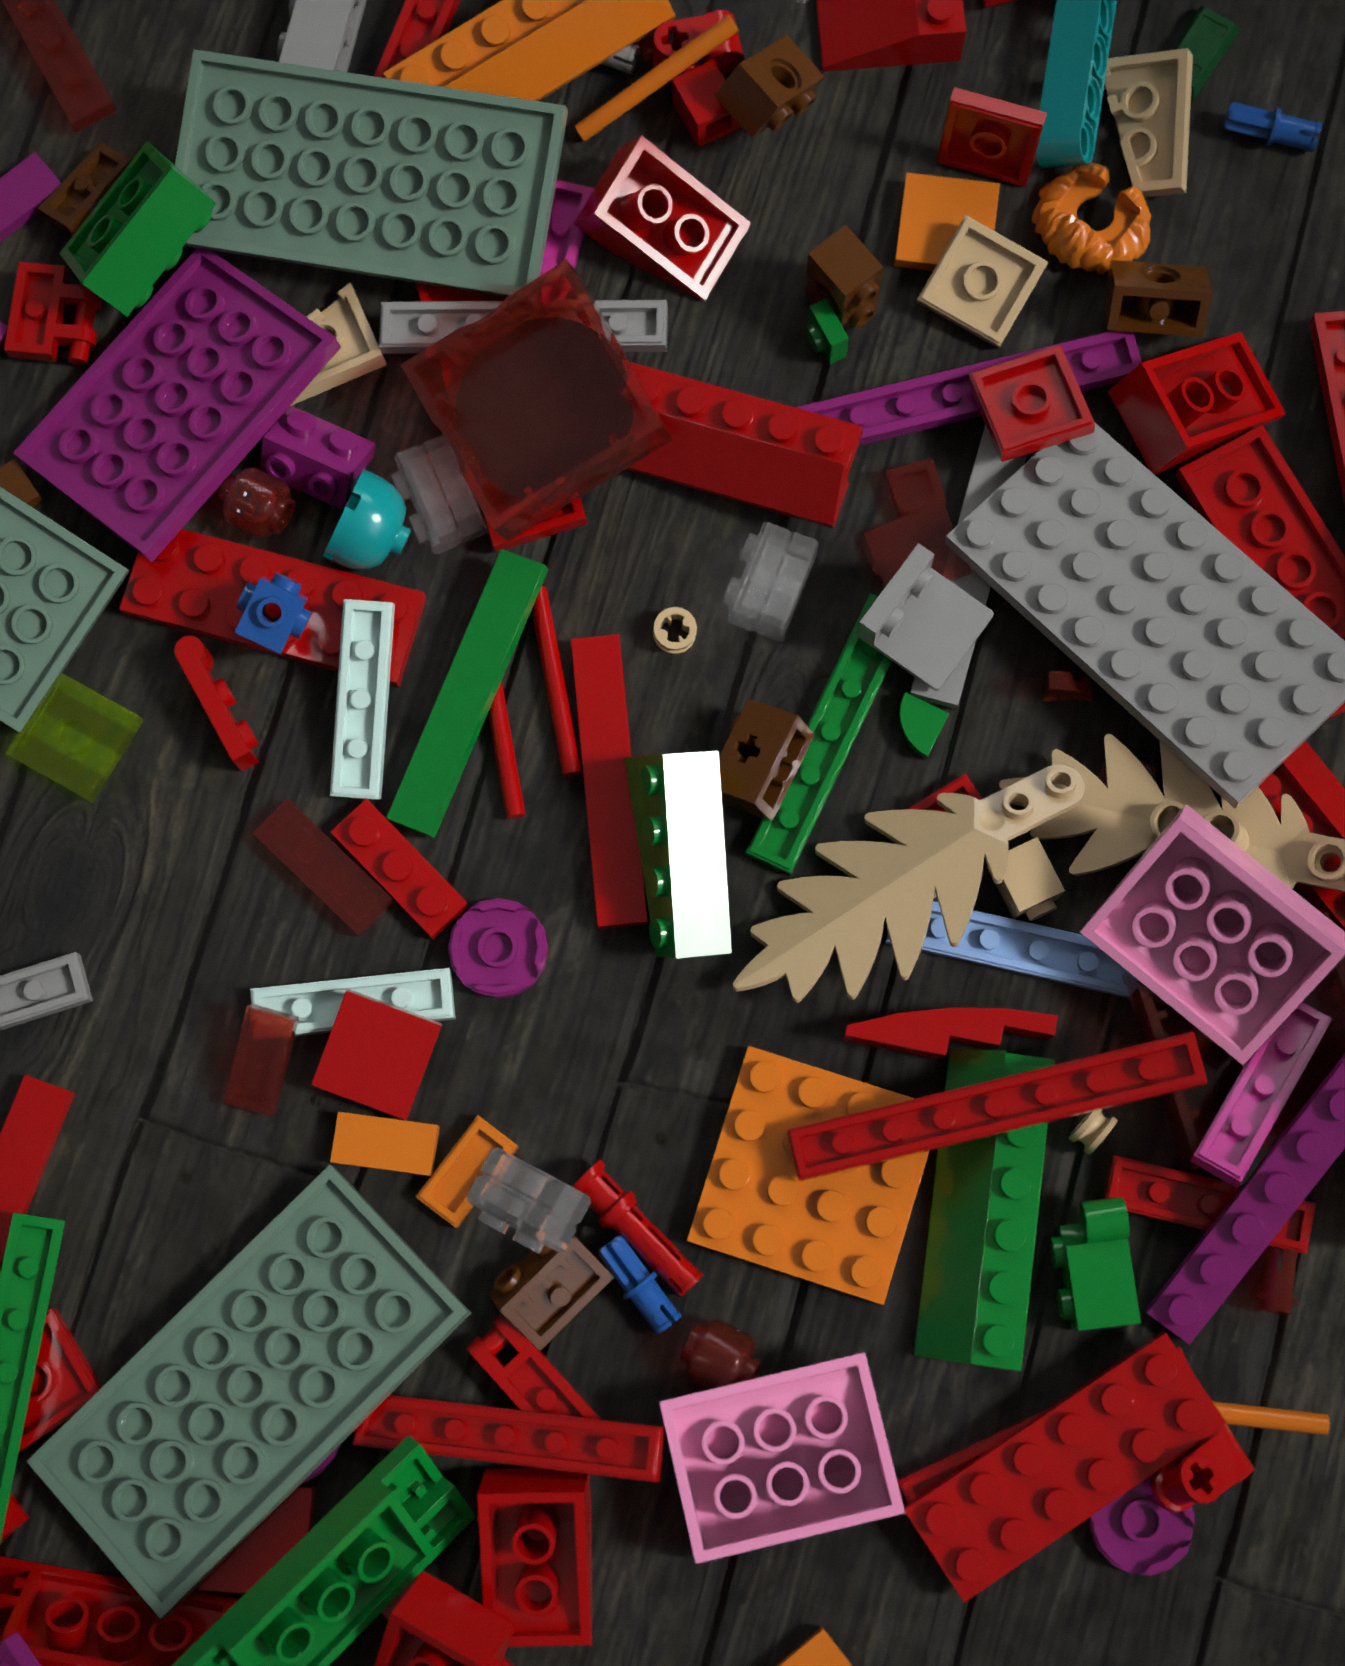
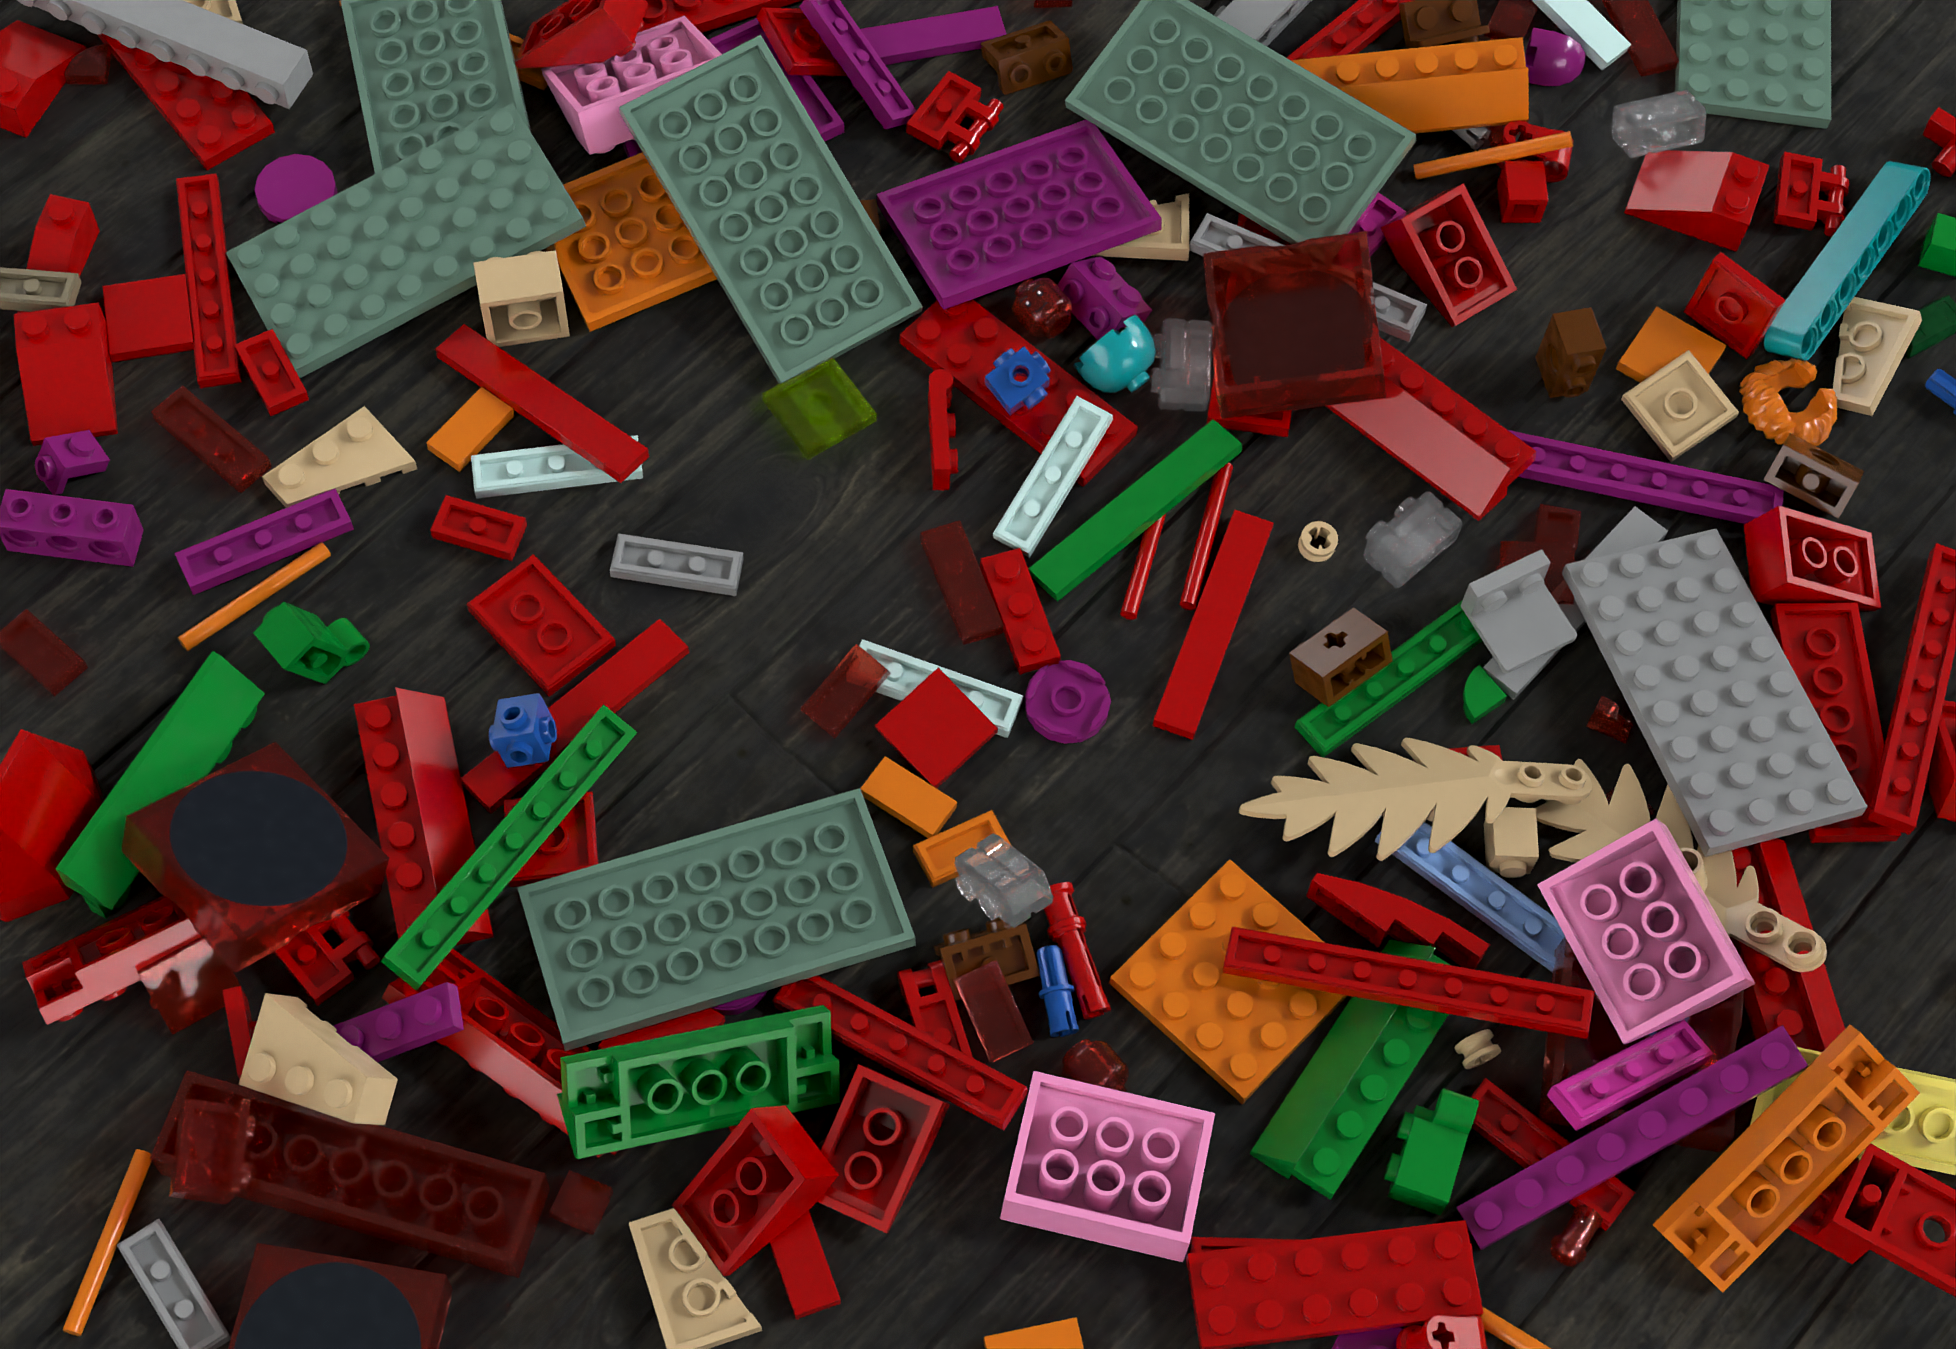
camera: 15 degrees right, 15 degrees down
green slope [60,142,216,317] -> none
wedge [624,751,732,959] -> none
reddish brown brick [714,35,825,138] -> none
green plate [804,298,849,365] -> none
red tile [968,345,1095,462] -> none
none -> clear red tile [953,960,1033,1062]

